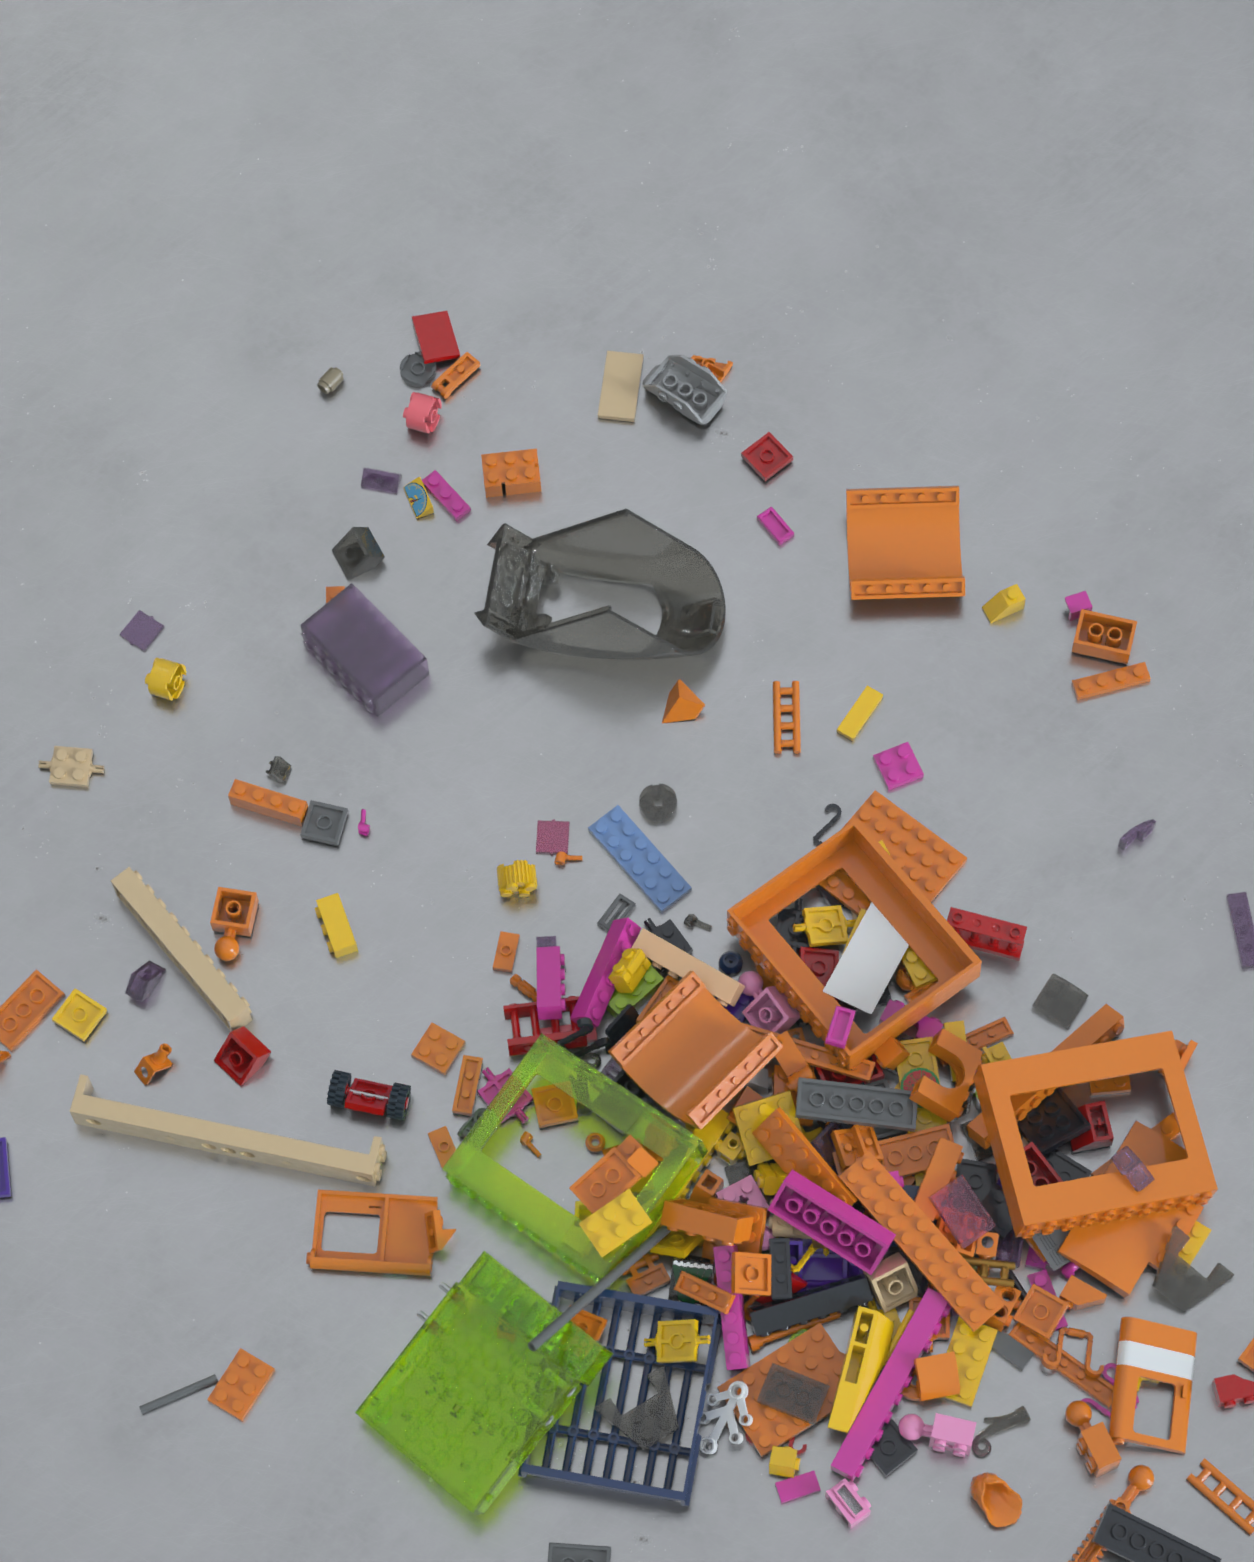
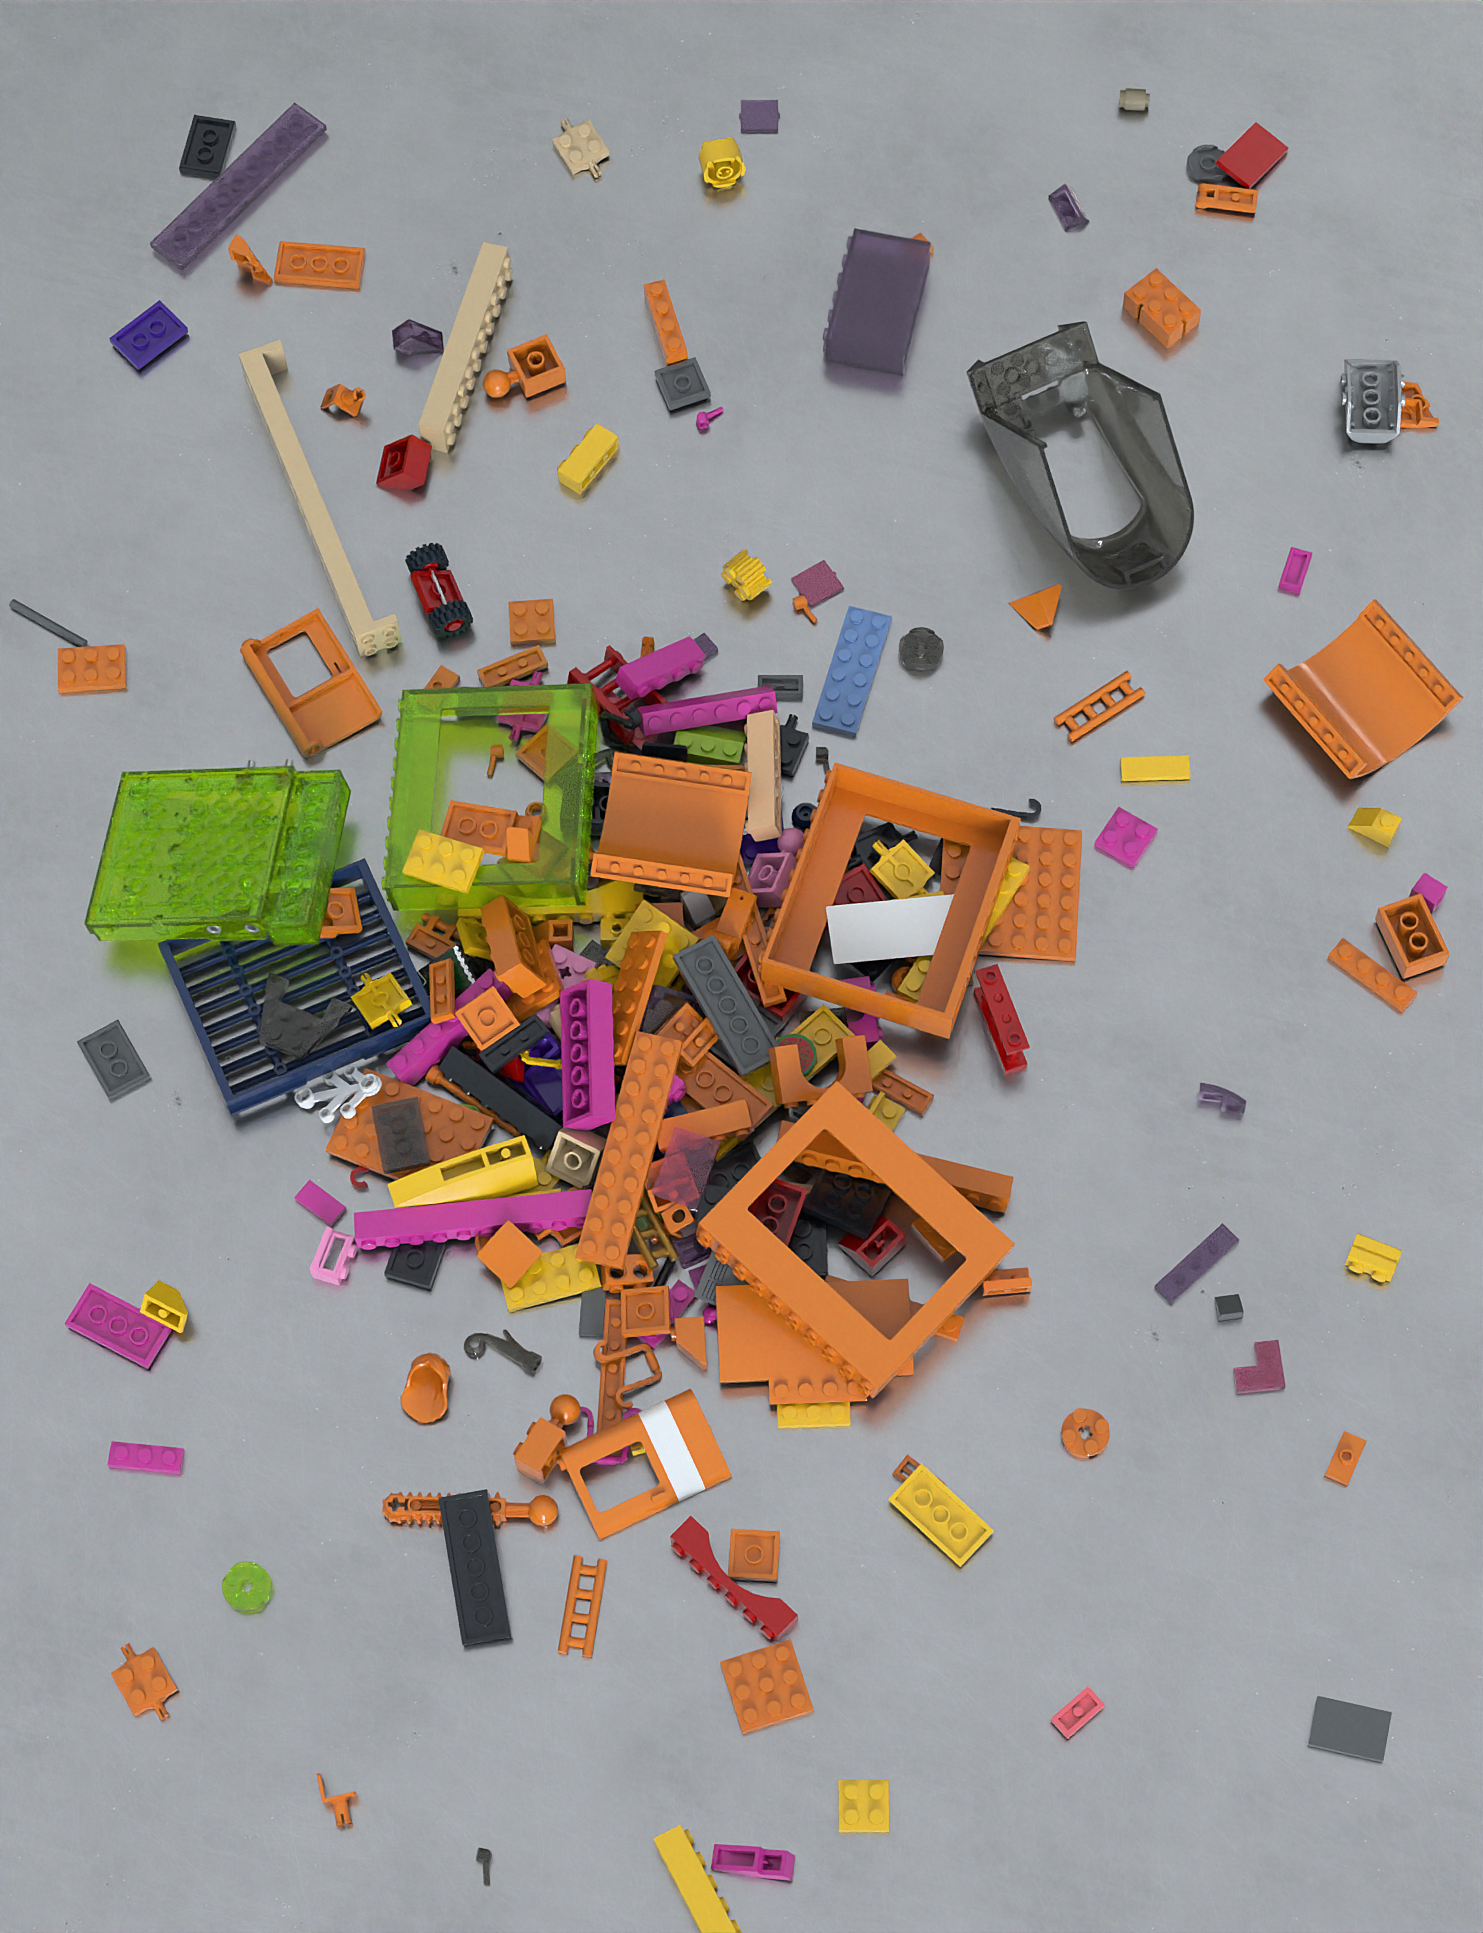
camera: 55 degrees right, 0 degrees up
yellow plate [52,988,107,1042] -> none
clear smoke tile [266,756,291,783] -> none
clear smoke slope [332,527,385,580] -> none
coral brick [403,392,442,434] -> none
slope [403,477,434,519] -> none
dark pink plate [422,470,471,522] -> none
orange slope [424,1210,456,1254] -> none
orange plate [493,931,520,973] -> none
dark grey piece [527,1225,671,1352] -> none
tan tile [598,351,644,422] -> none
yellow brick [608,948,651,993] -> none
red plate [741,432,793,481] -> none
yellow brick [769,1446,801,1478] -> none
dark pink tile [825,1005,856,1049] -> none
orange brick [874,1037,910,1070] -> none
bright pink brick [898,1413,977,1457] -> none
clear smoke slope [1032,973,1089,1028] -> none
slope [1111,1146,1155,1191] -> none
clear smoke wing [1152,1226,1234,1312] -> none

